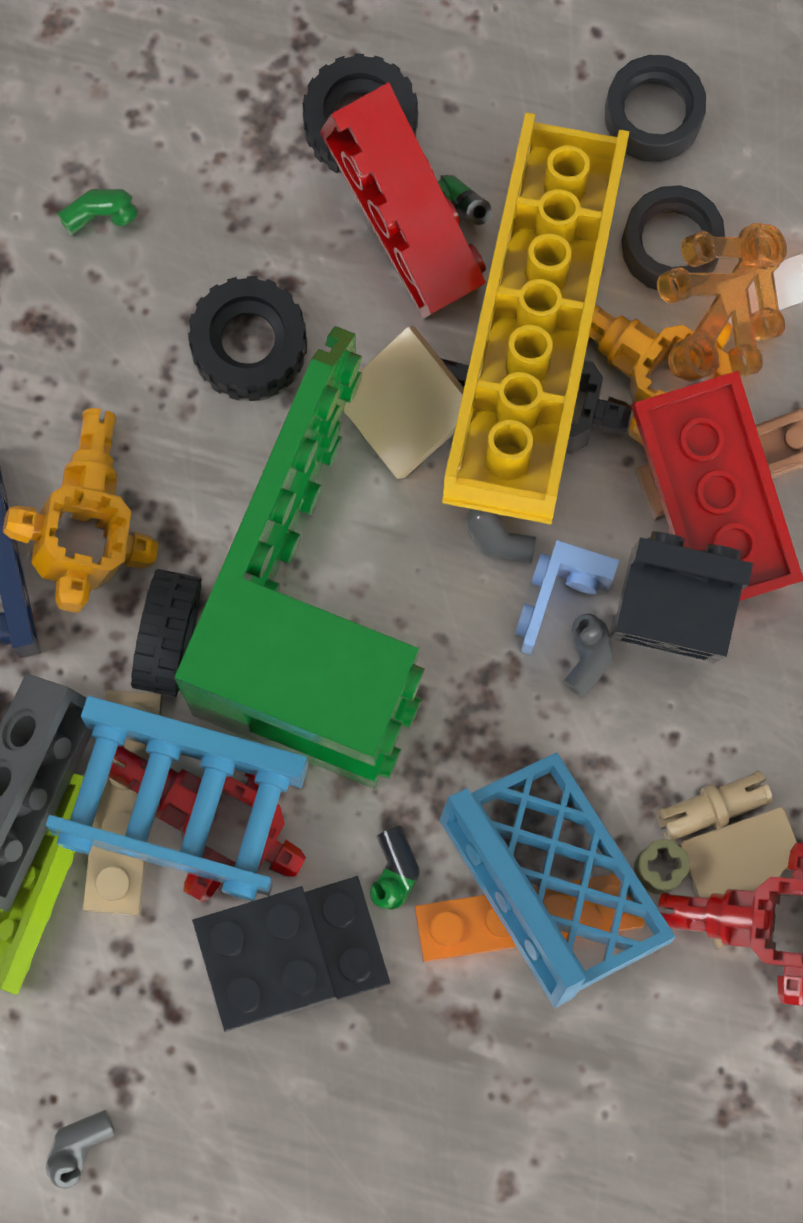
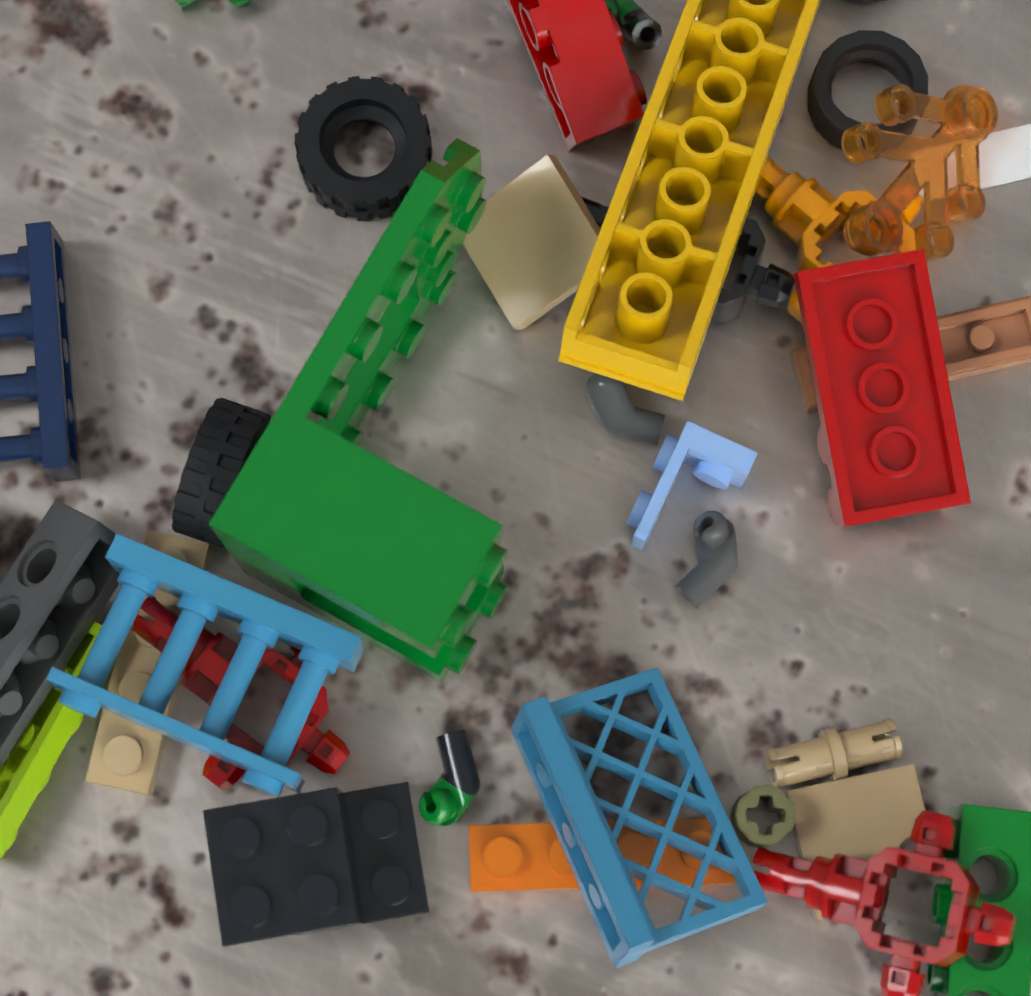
camera: 10 degrees right, 0 degrees up
light orange piece [3,408,159,613] -> none
black bracket [609,531,753,663] -> none

